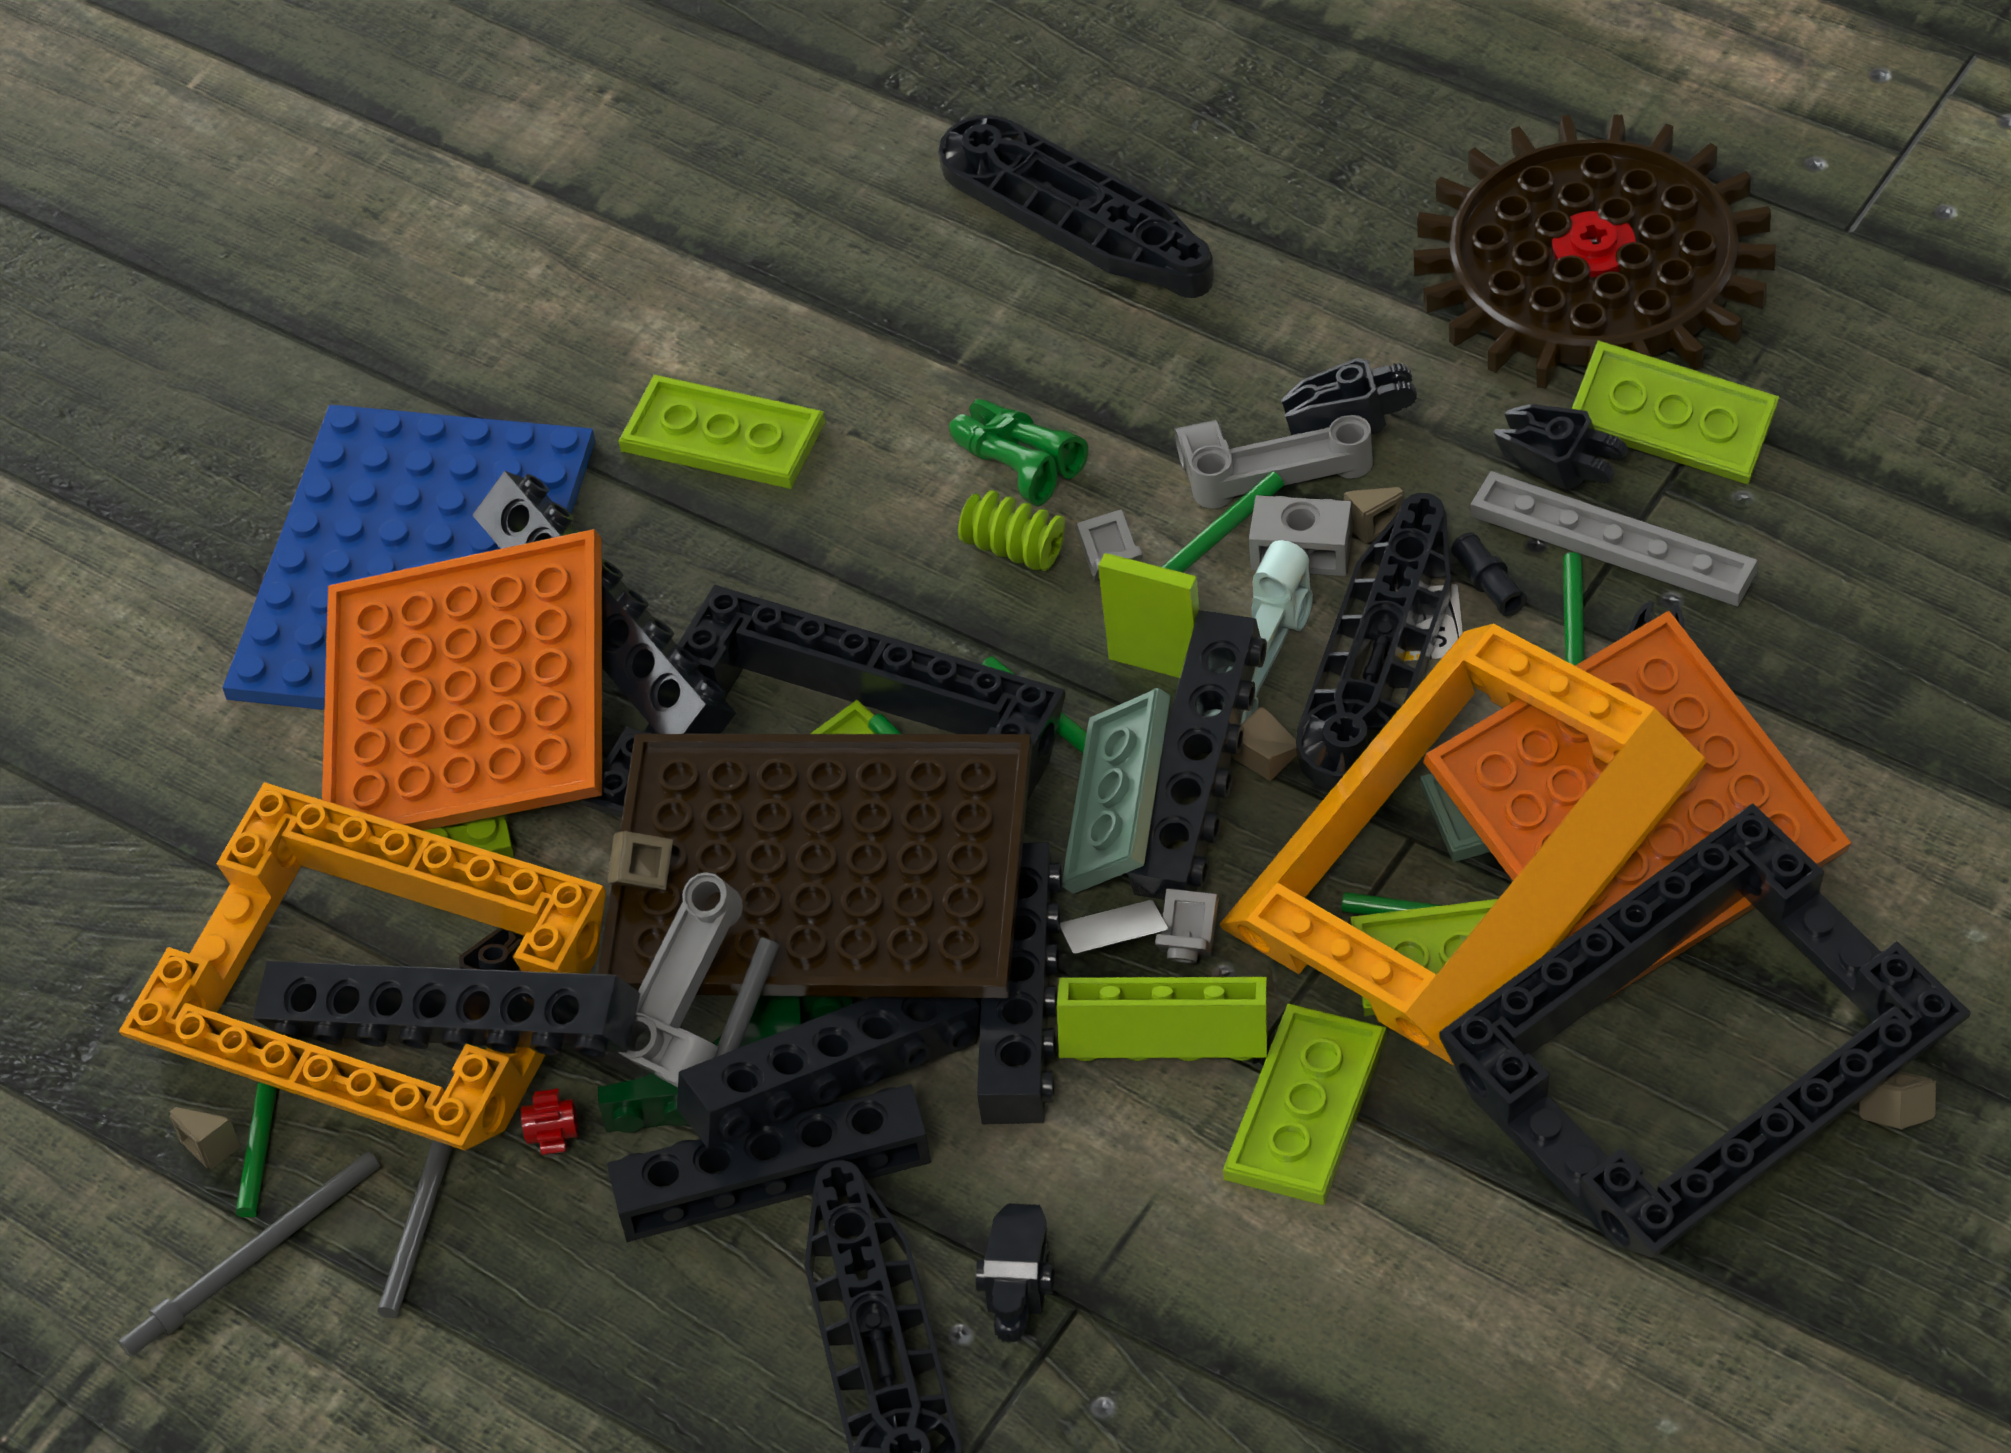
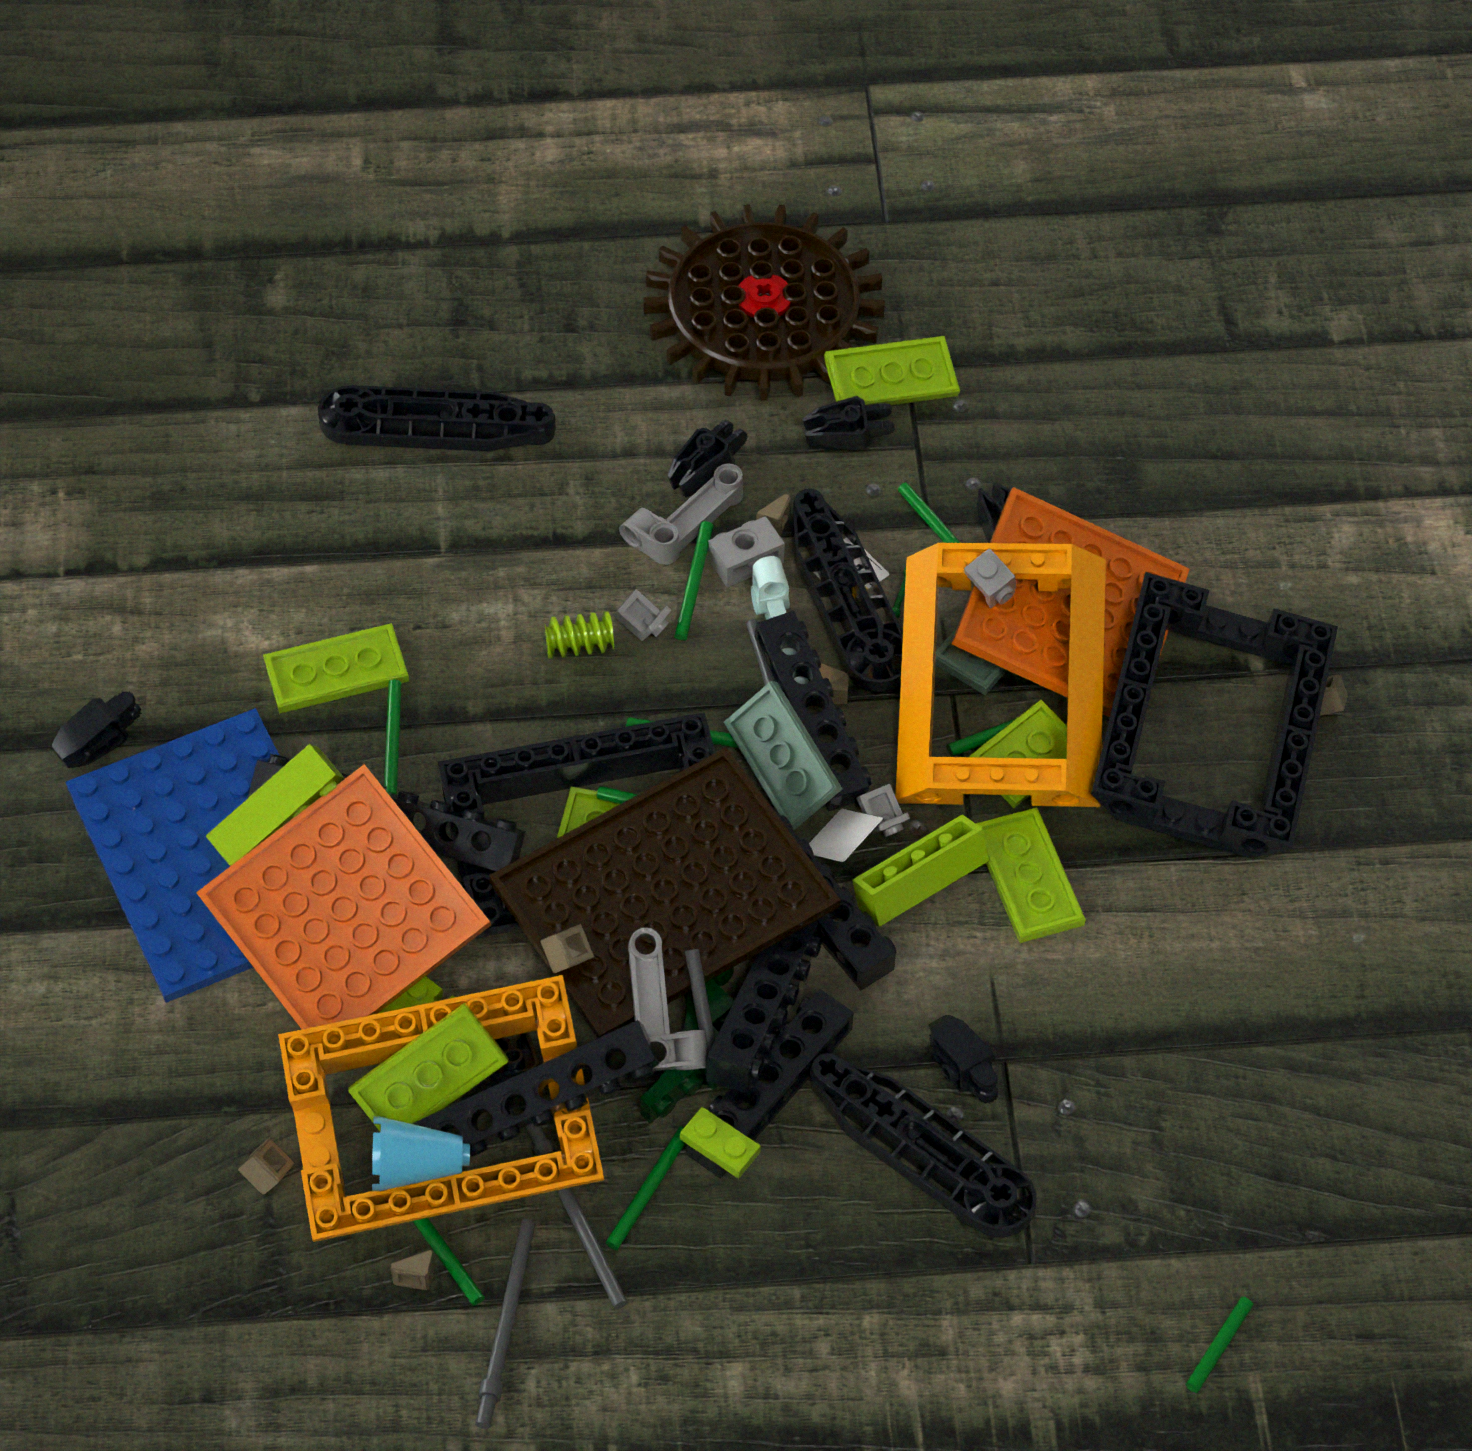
camera: 45 degrees left, 5 degrees up
red gear [521,1088,579,1155] -> none
green piece [948,399,1089,506] -> none
lime tile [1098,553,1200,678] -> none
black pin [1451,532,1527,616] -> none
light grey plate [1470,471,1758,607] -> none
none -> black hinge [52,691,142,768]
none -> lime brick [206,744,344,866]
none -> dark tan slope [238,1138,295,1194]
none -> lime tile [348,1003,509,1132]
none -> medium azure cone [372,1117,470,1191]
none -> green bar [384,679,402,795]
none -> green bar [605,1127,686,1250]
none -> lime plate [680,1107,761,1179]
none -> light grey bracket [964,548,1016,608]

